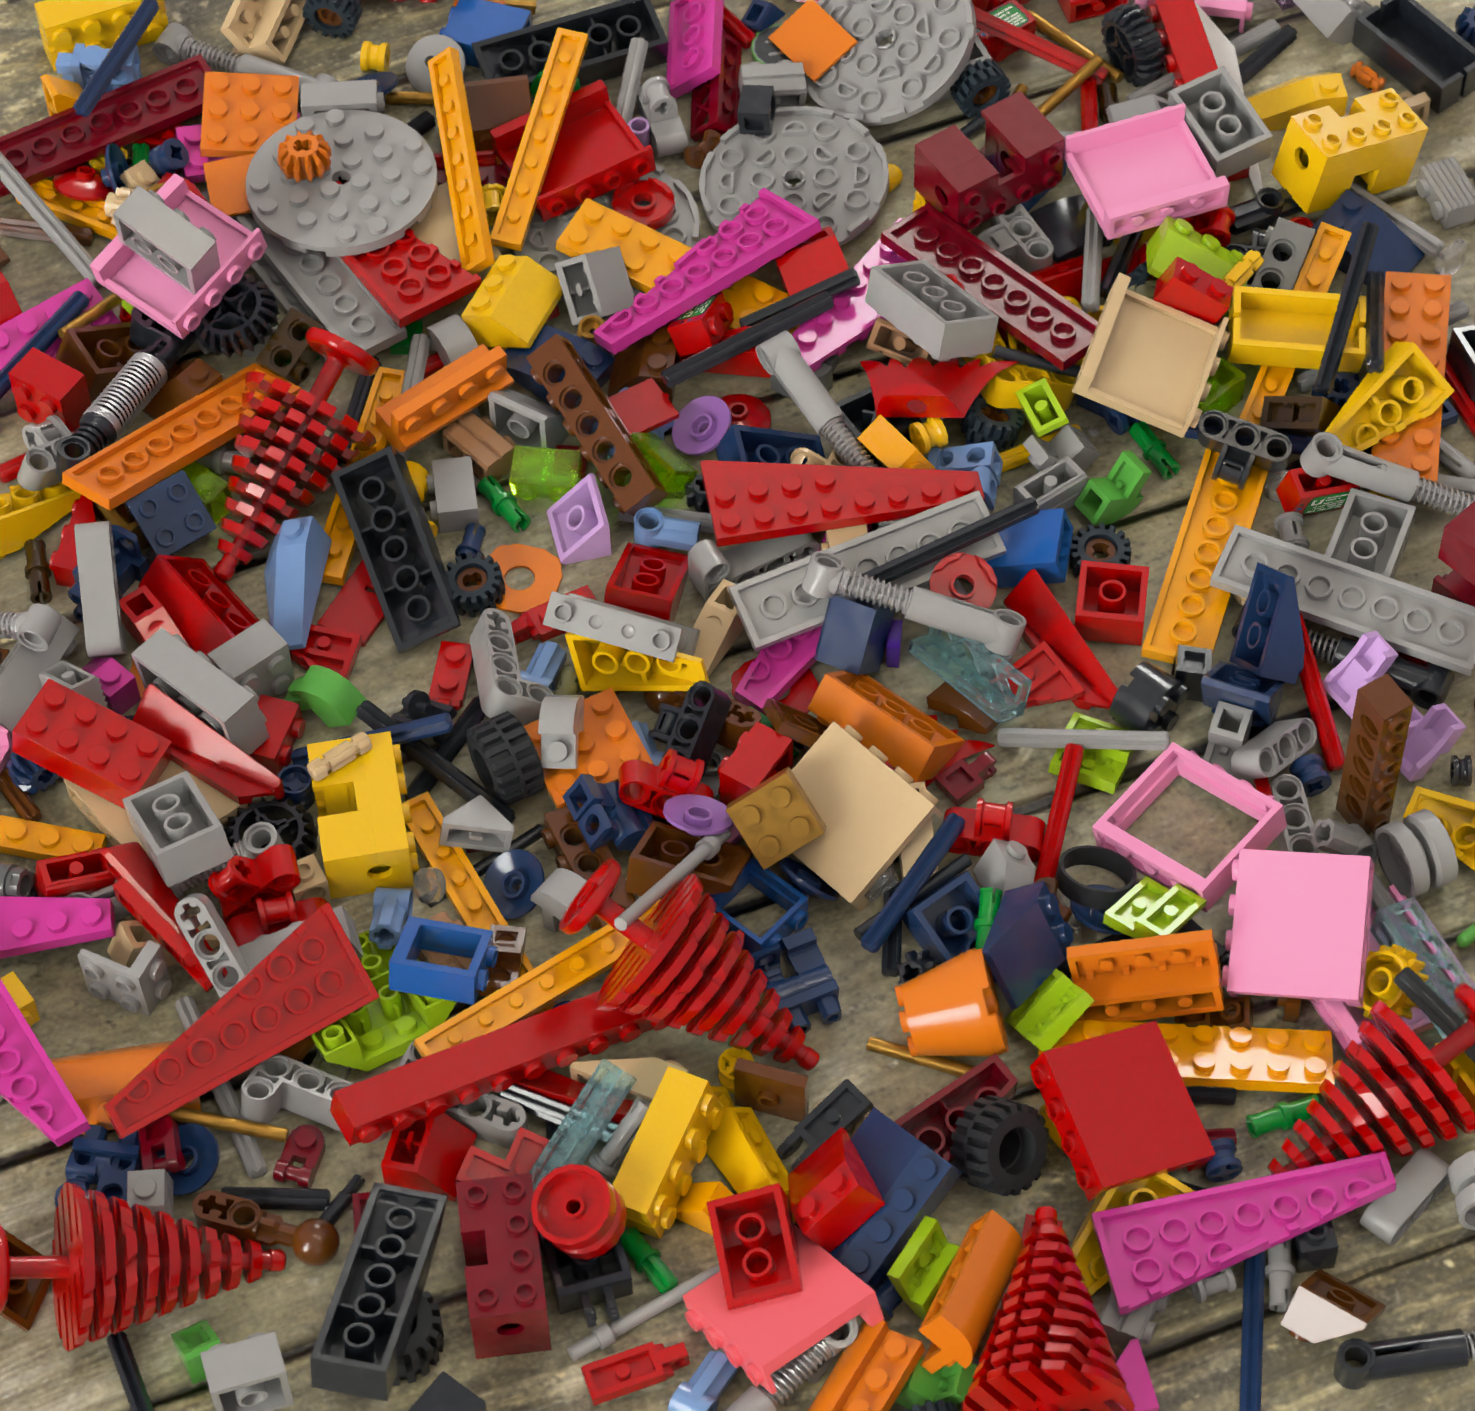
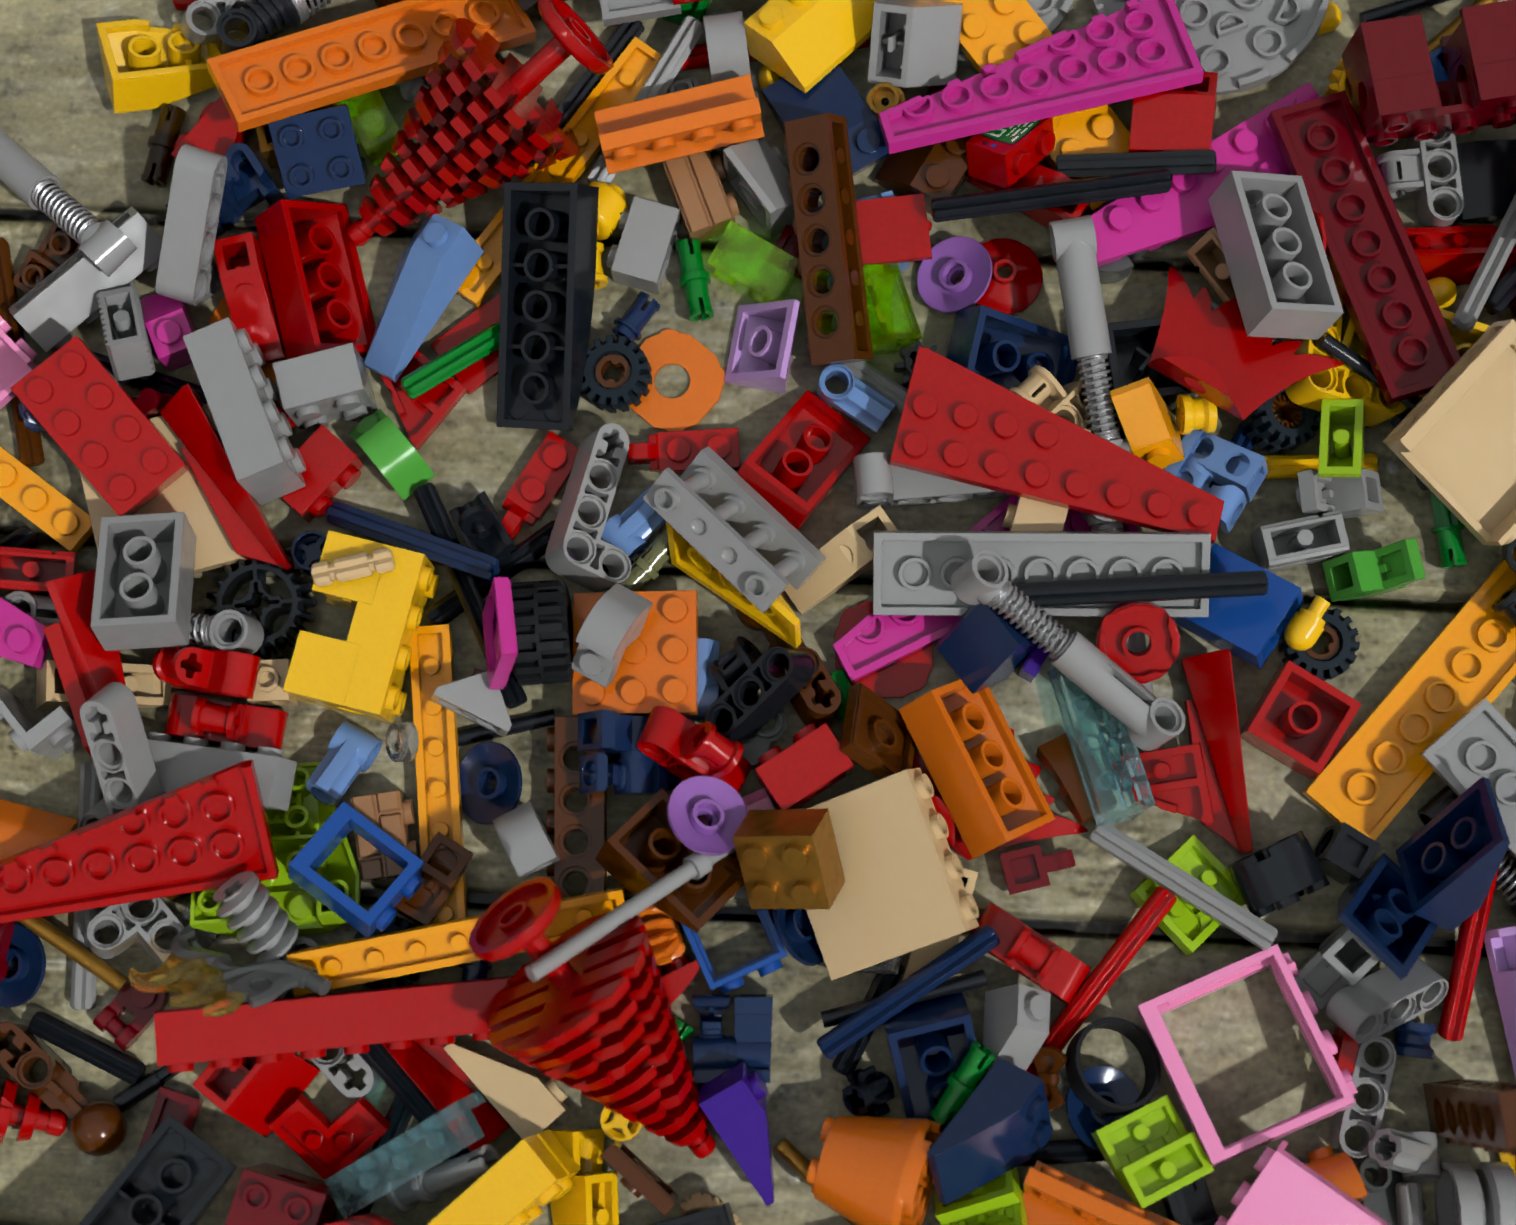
camera: 25 degrees right, 25 degrees up
none -> piece [129,926,331,1017]
none -> light grey piece [212,871,299,962]
none -> green axle [401,323,500,399]
none -> dark pink piece [482,577,518,690]
none -> dark purple slope [699,1062,774,1206]
none -> yellow cylinder [1284,595,1330,651]

